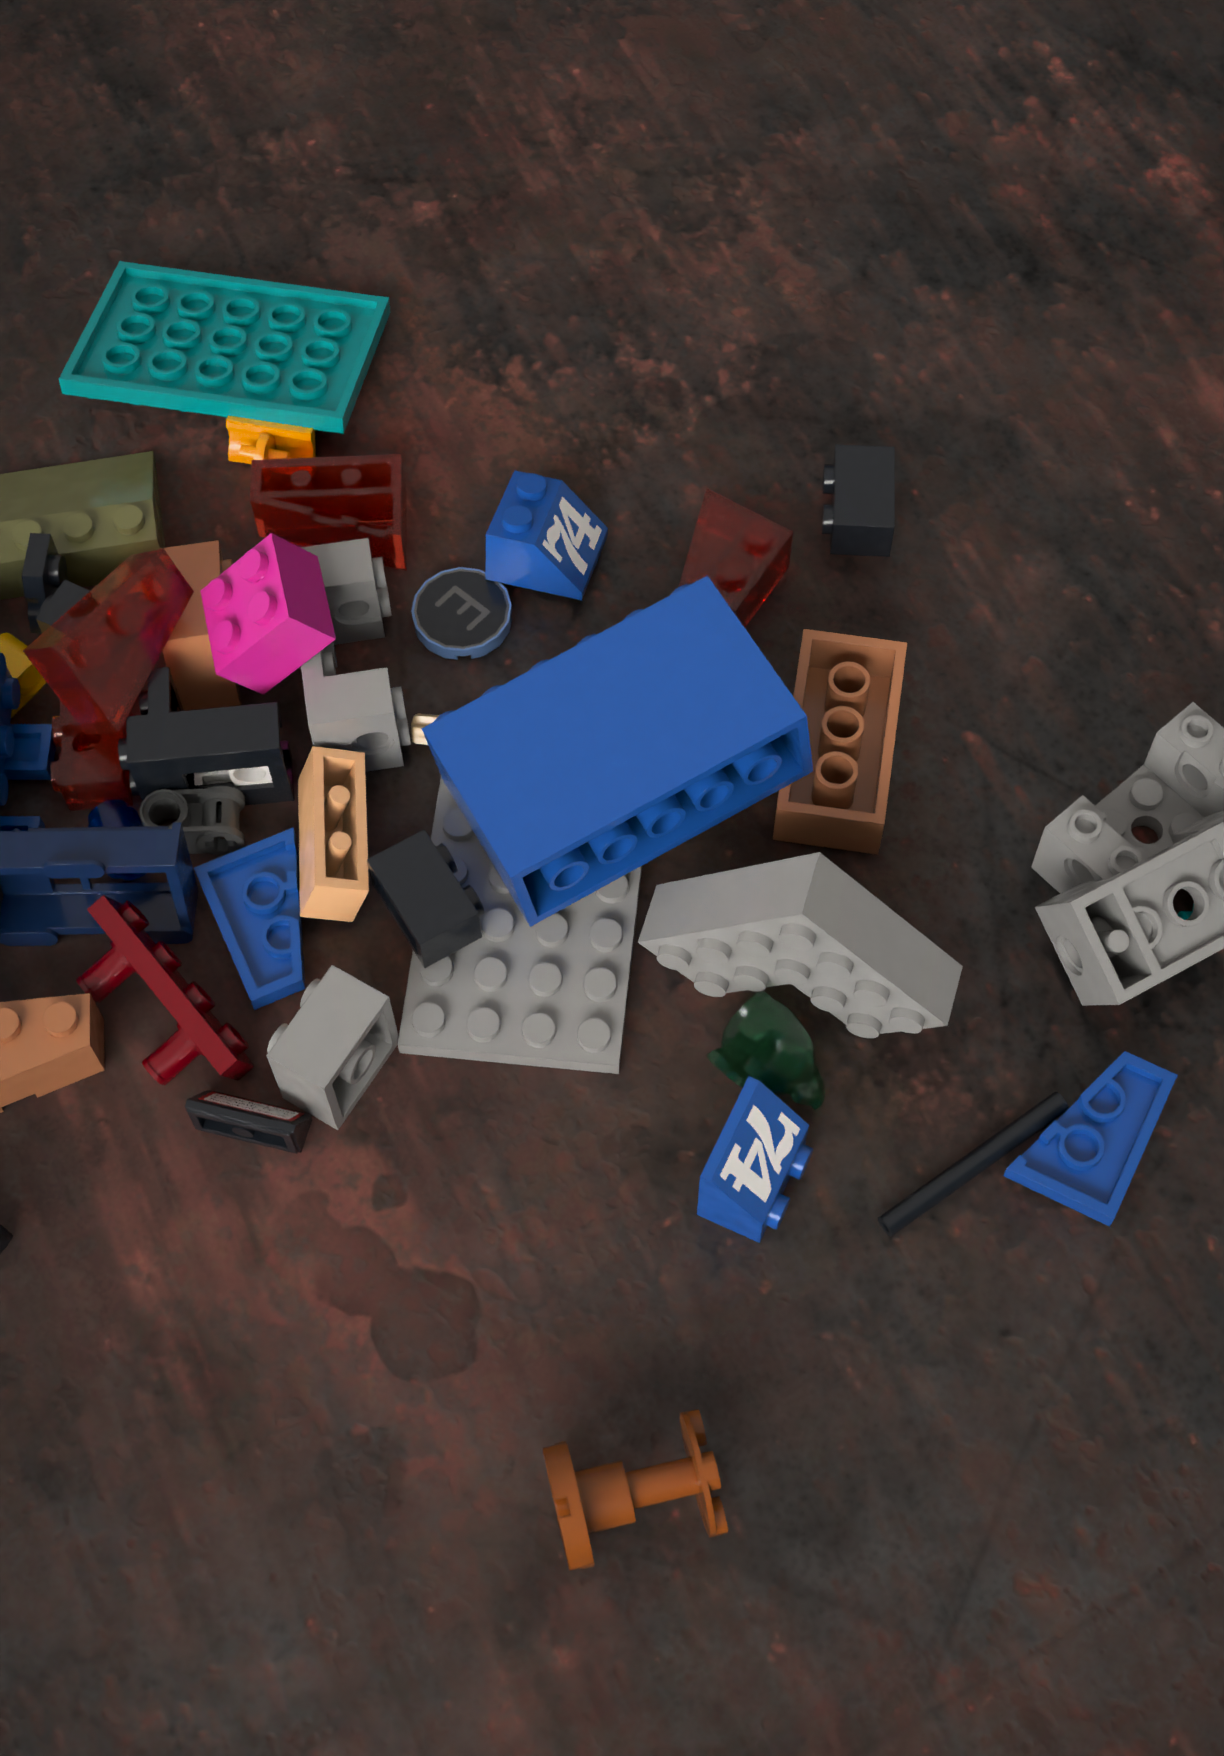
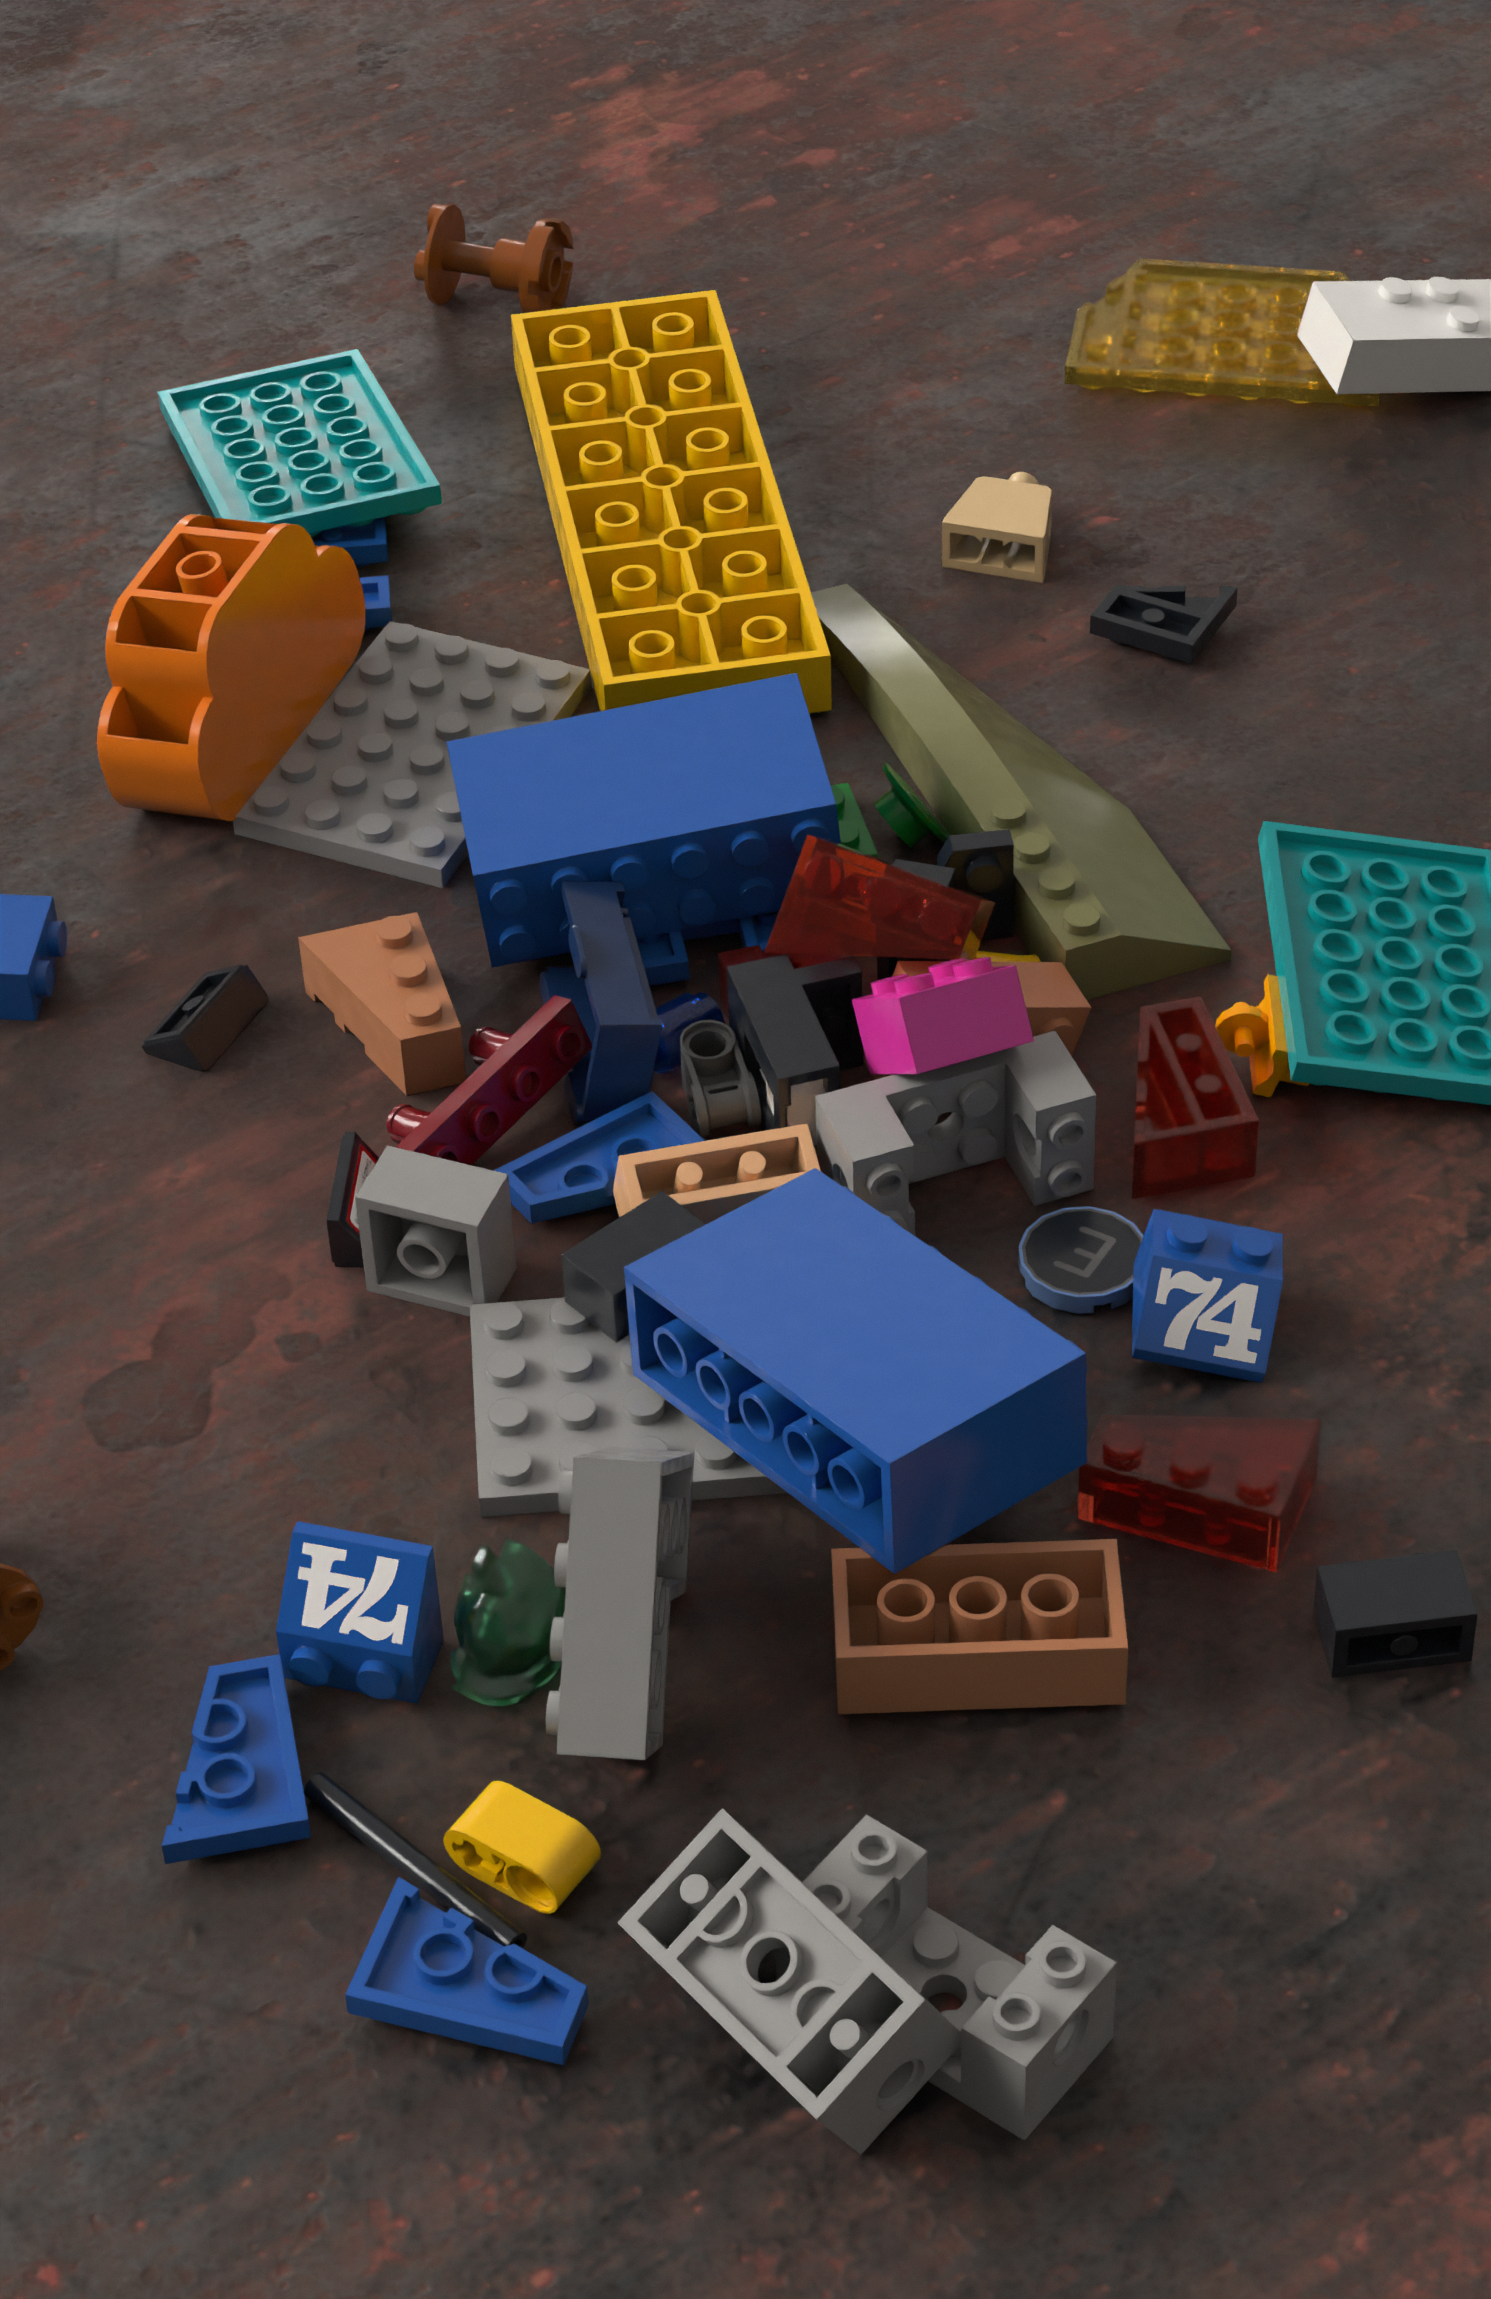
camera: 80 degrees right, 20 degrees down
none -> blue wing [162,1654,311,1864]
none -> yellow beam [443,1781,601,1914]

